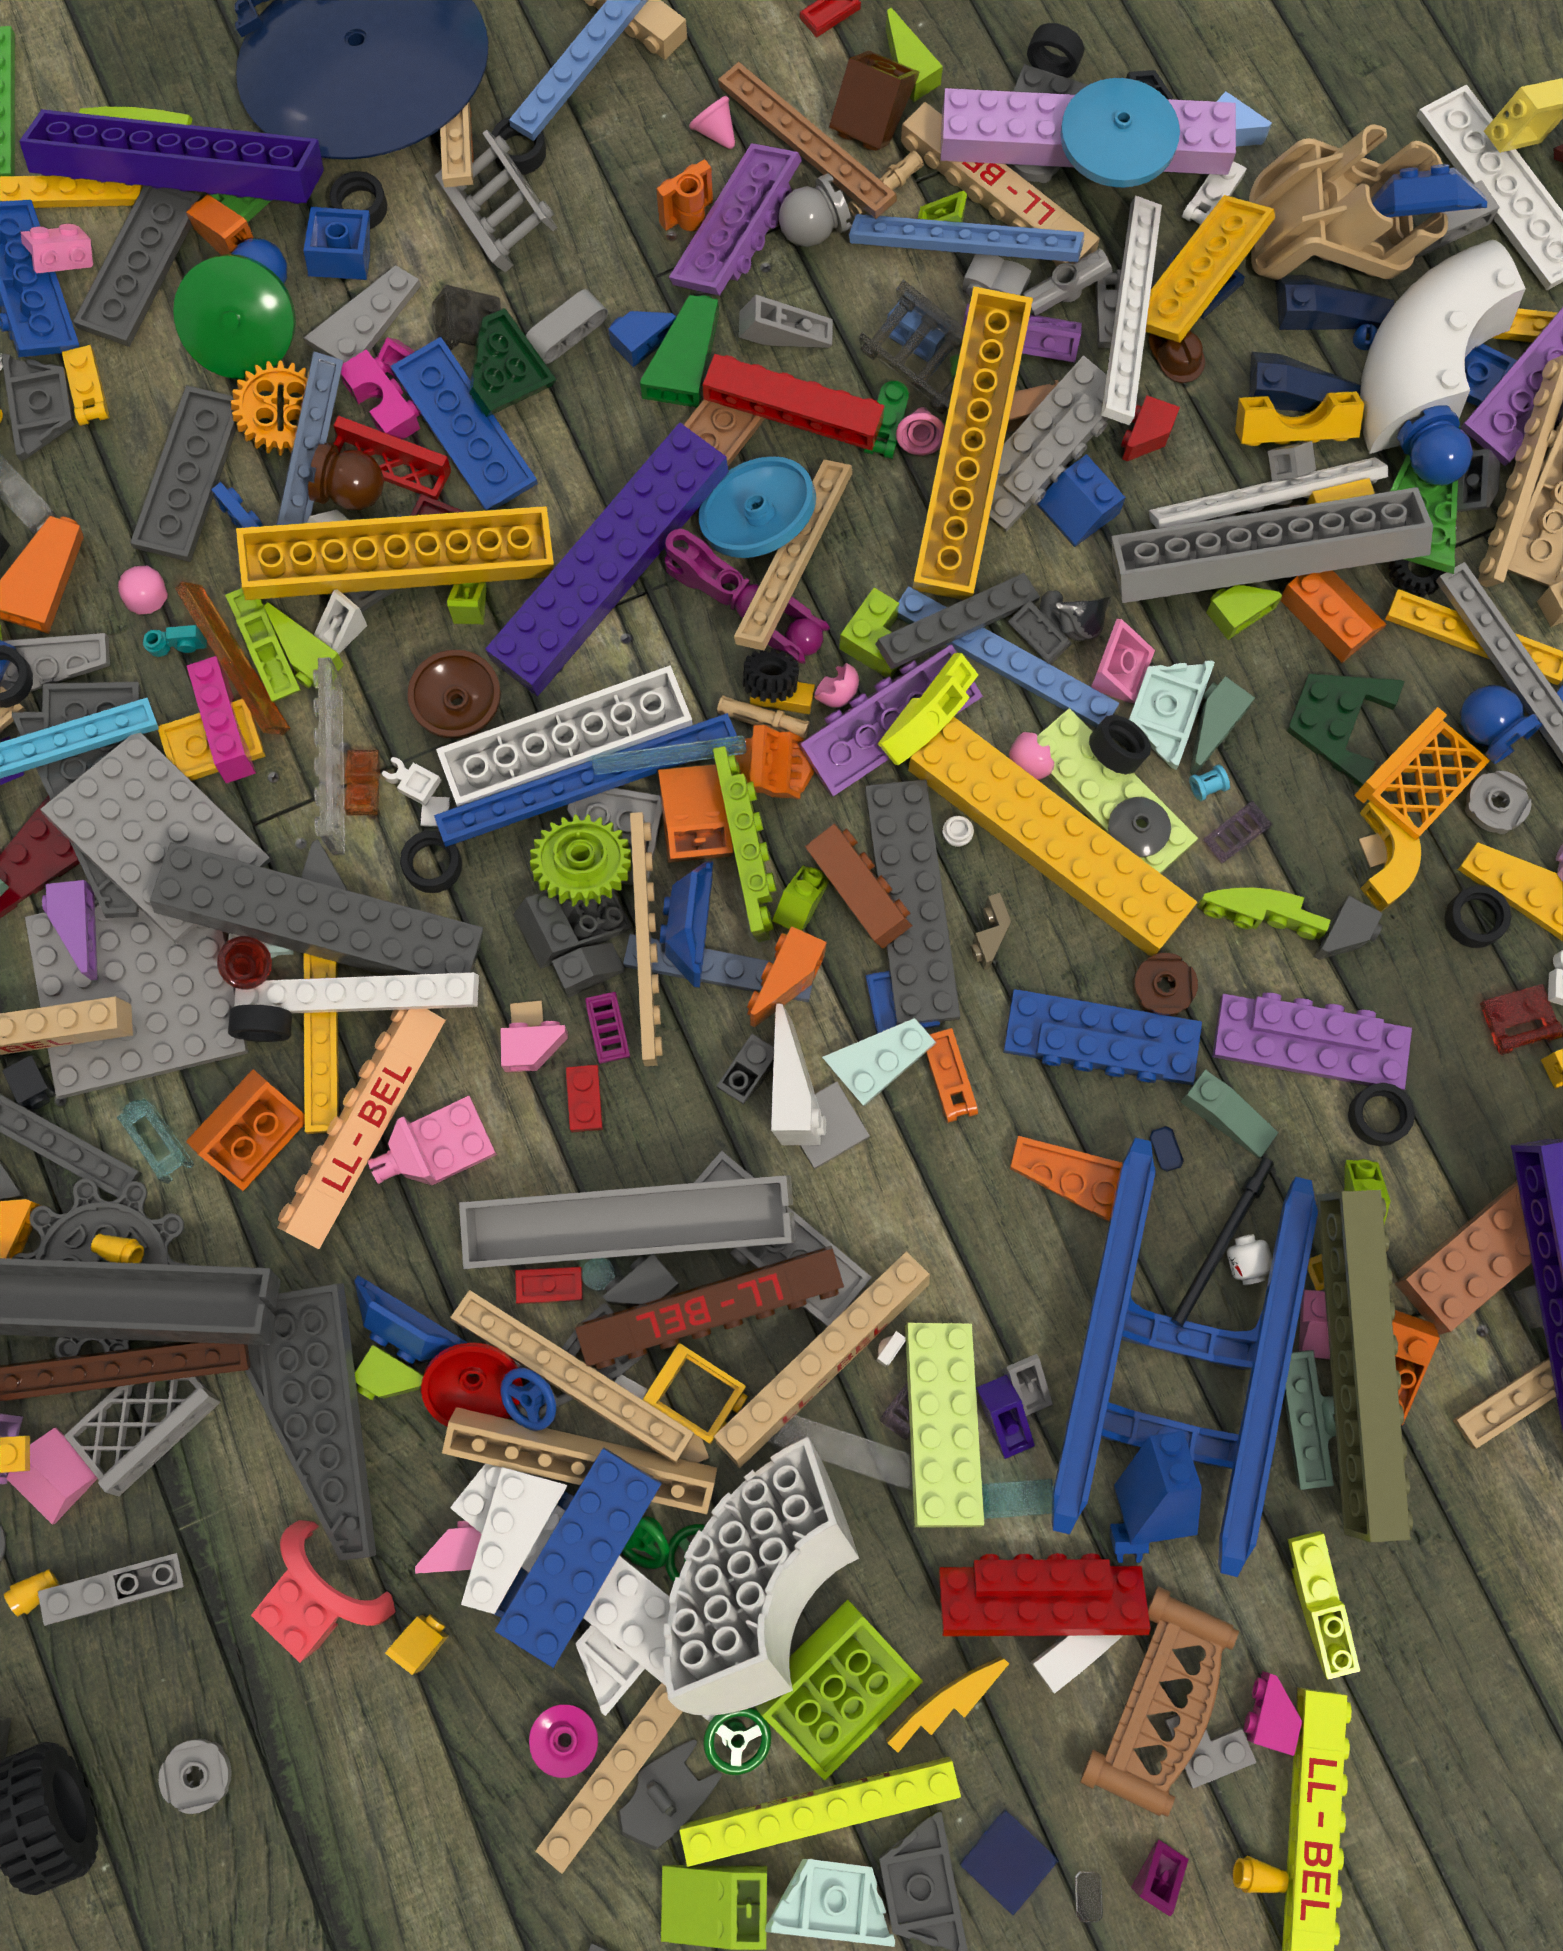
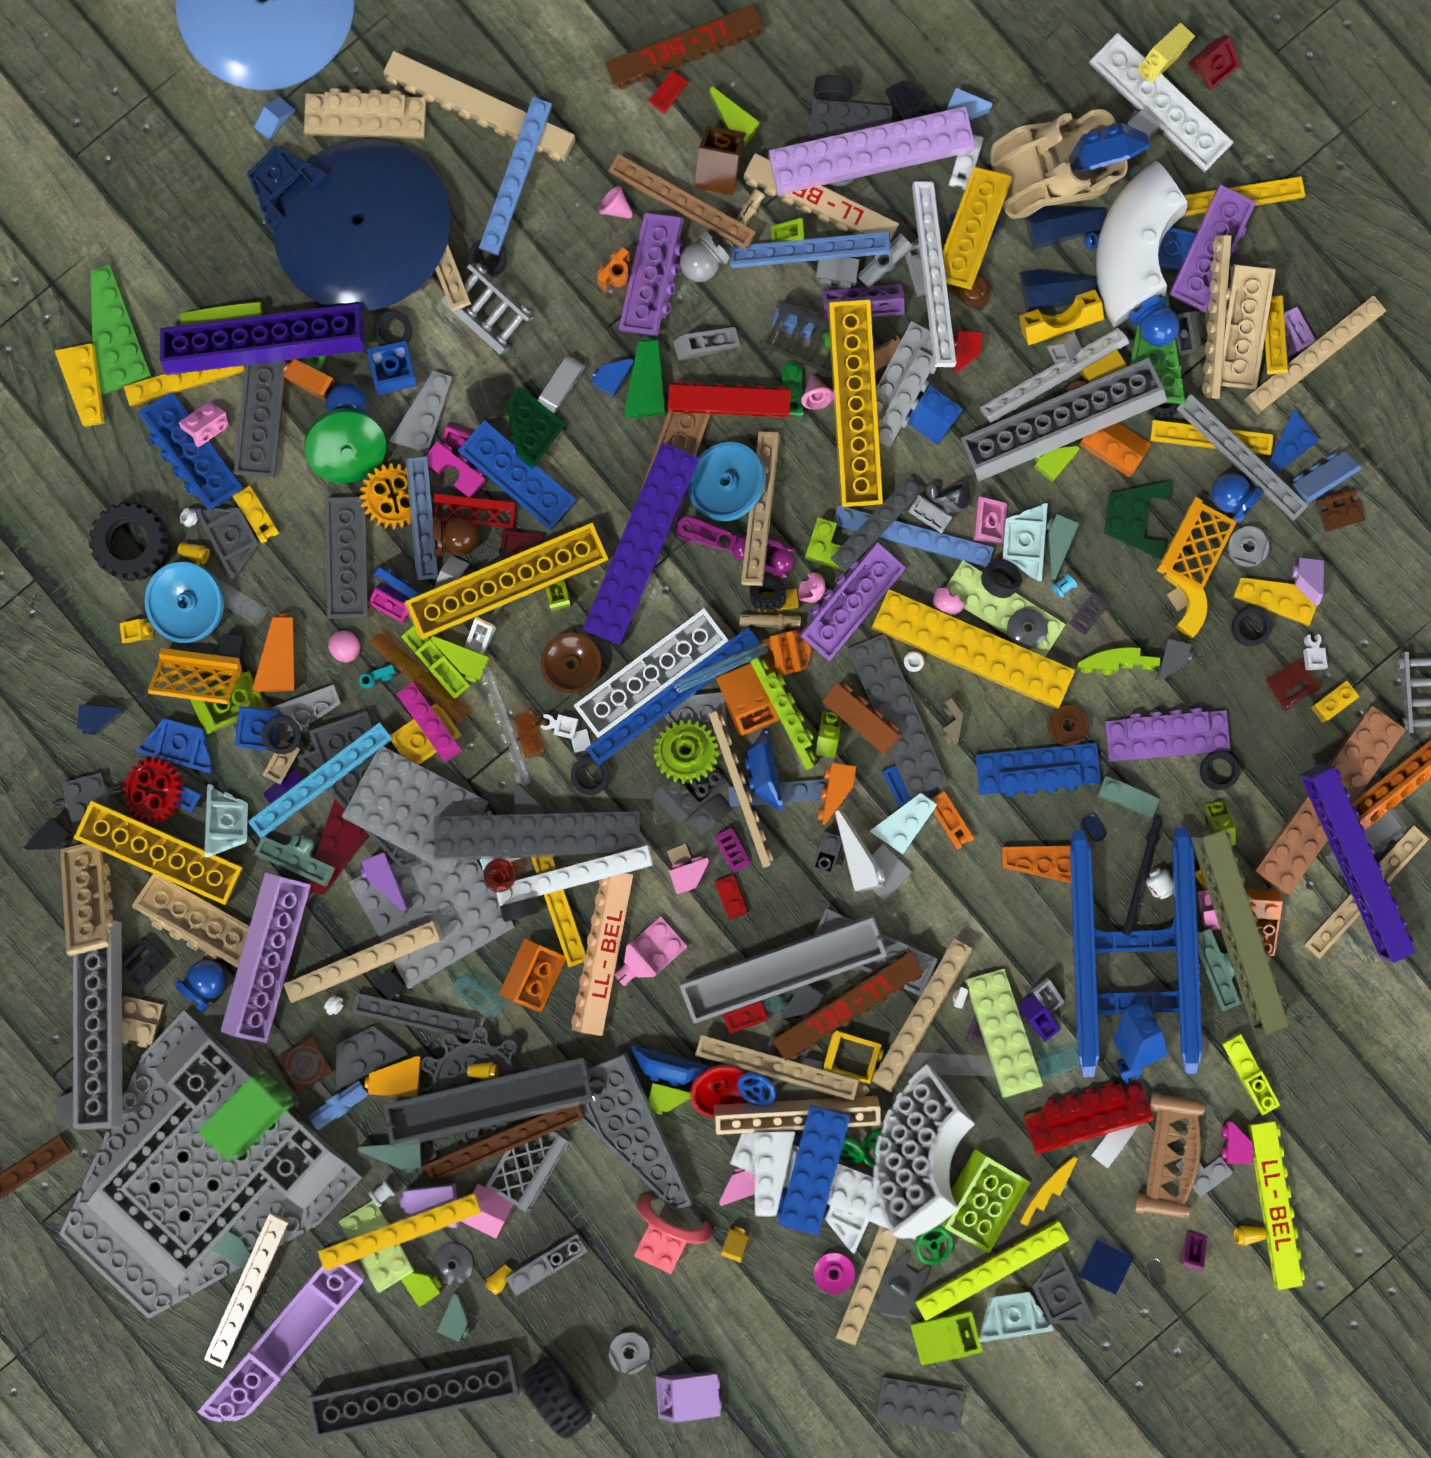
camera: 15 degrees left, 10 degrees up
neon yellow slope [878,653,978,765] -> none
dark azure dish [1060,78,1180,188] -> none
none -> dark pink slope [368,583,410,623]
none -> lavender slope [655,1372,722,1423]

